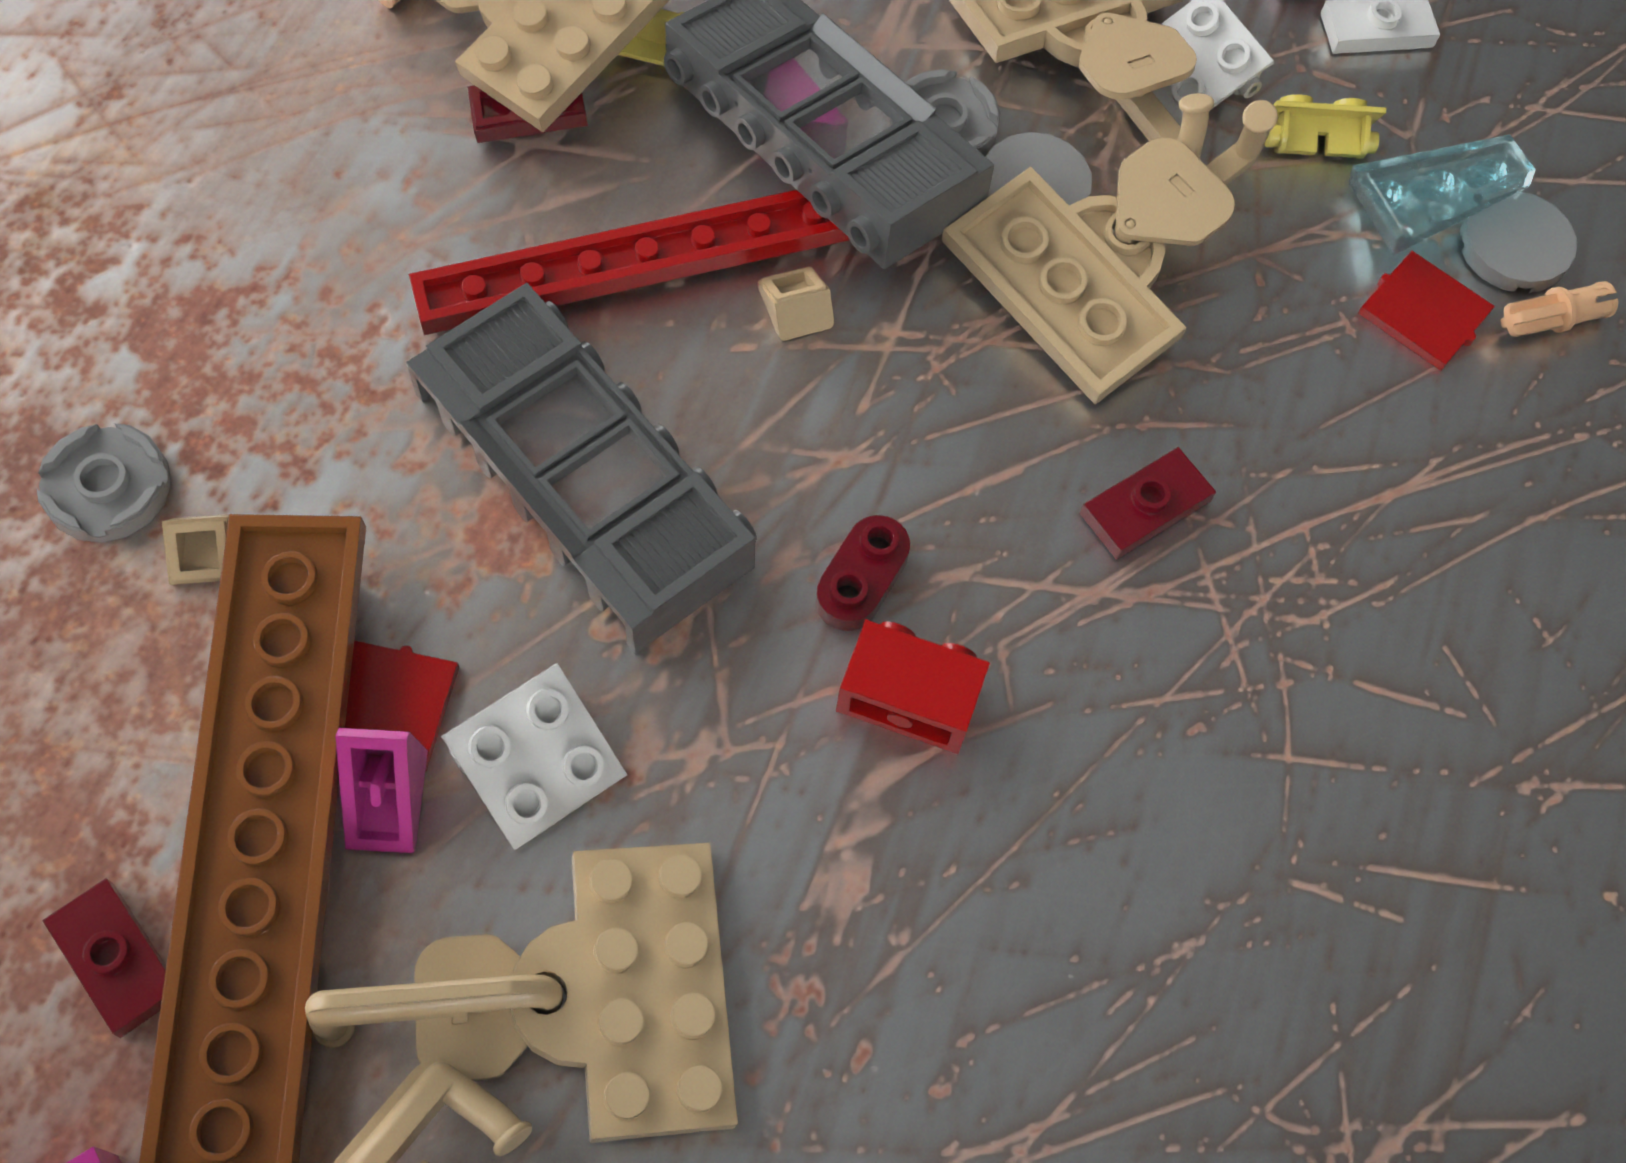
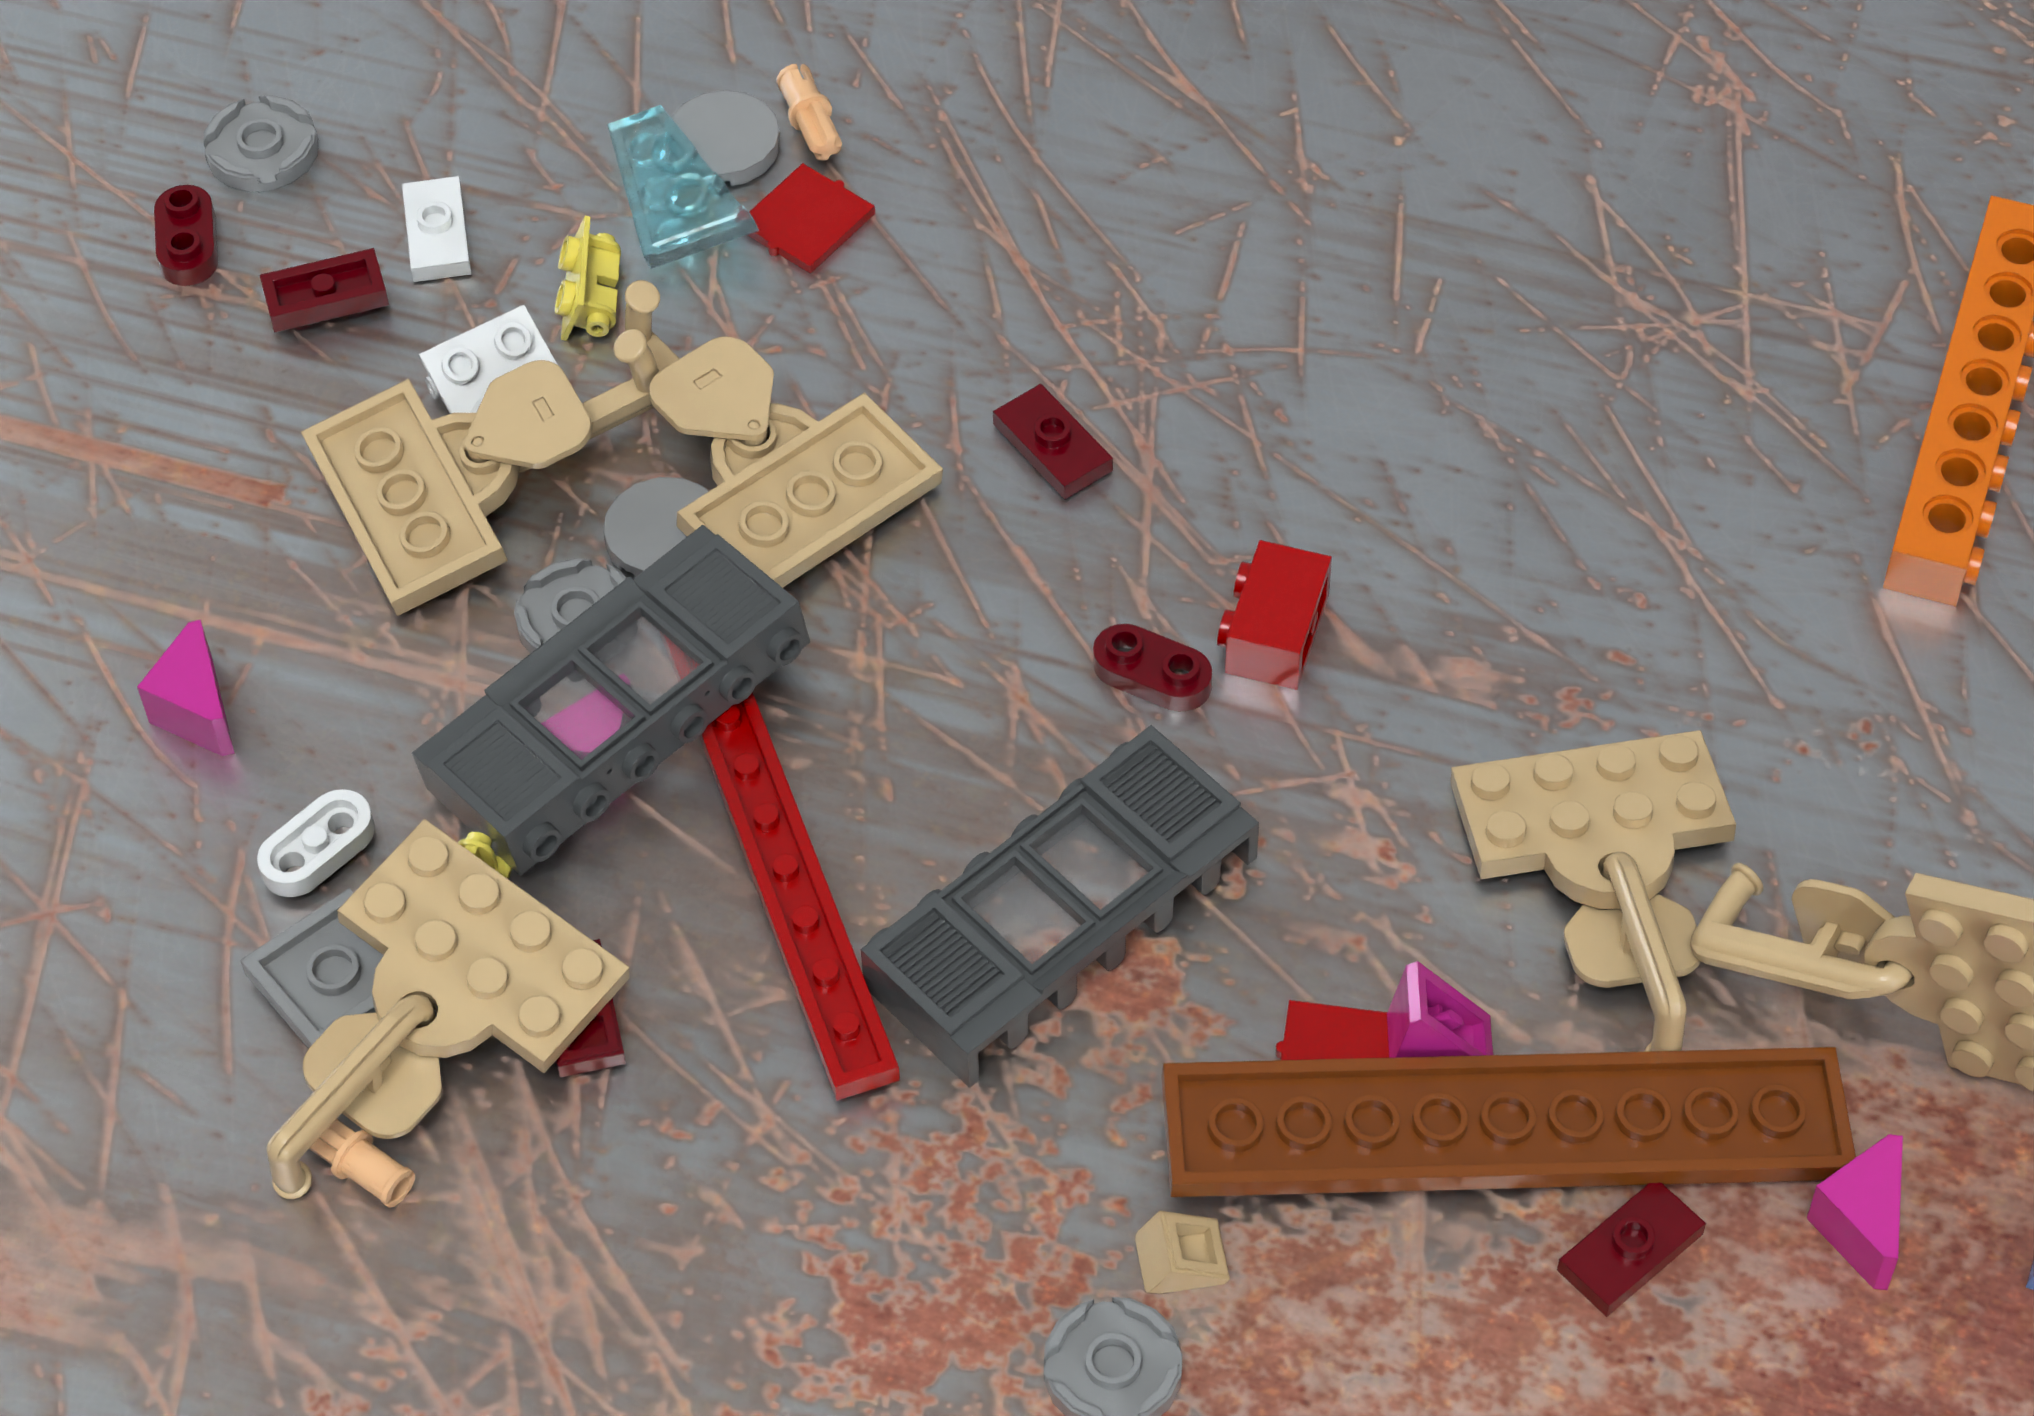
camera: 85 degrees left, 10 degrees down
white hinge [441,663,627,850] -> none
tan slope [757,266,834,341] -> none

